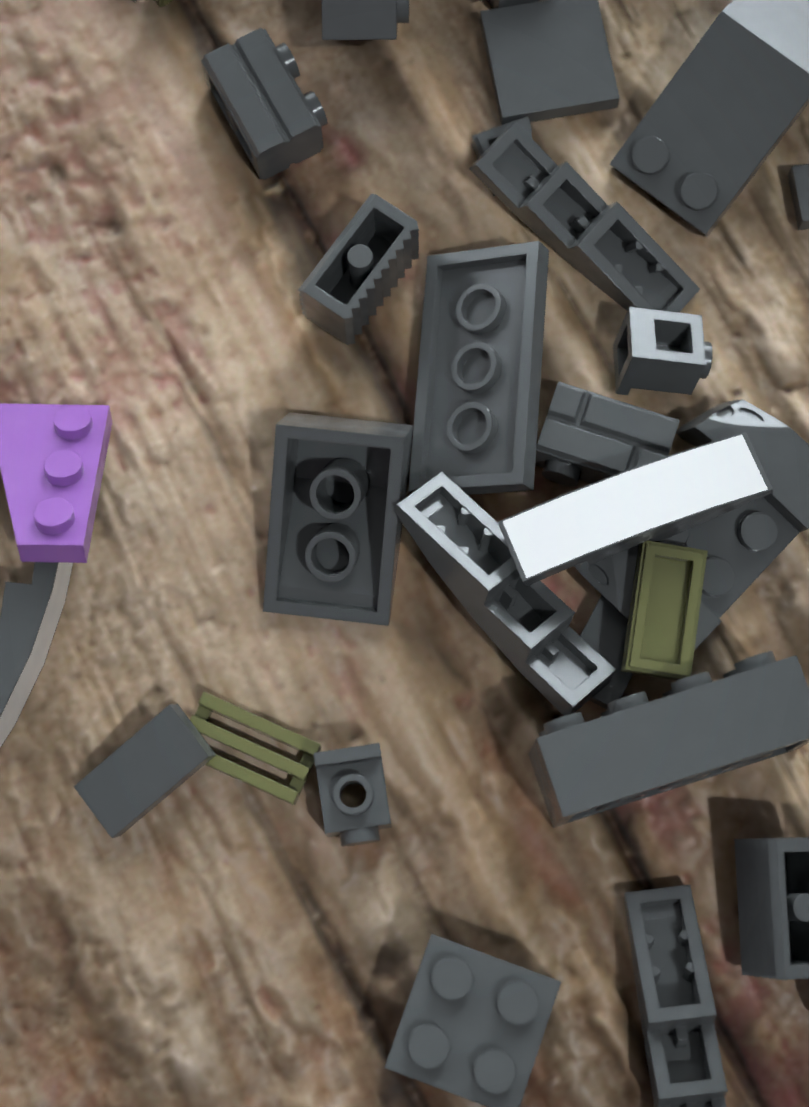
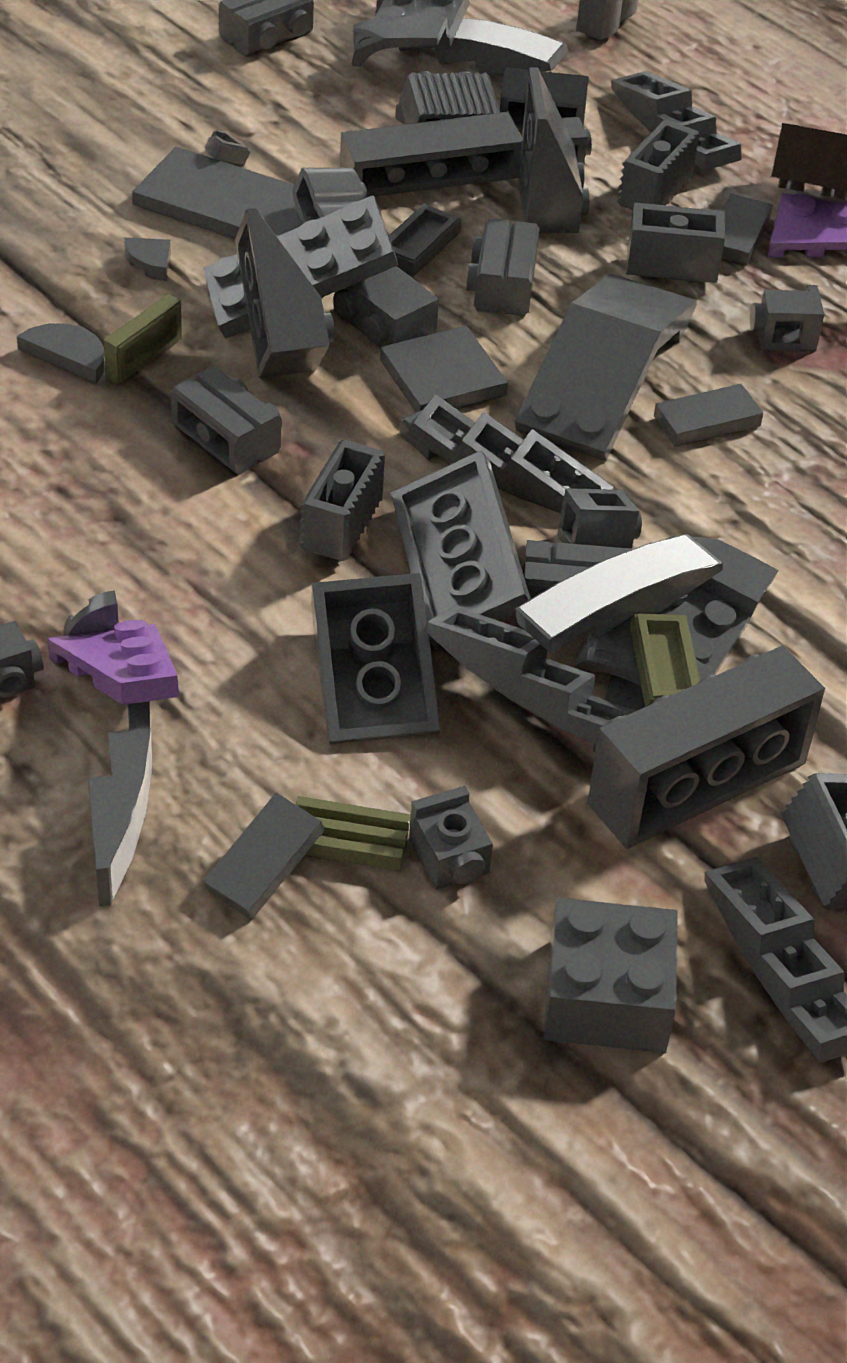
camera: 20 degrees left, 30 degrees down
none -> dark grey tile [63,590,119,636]

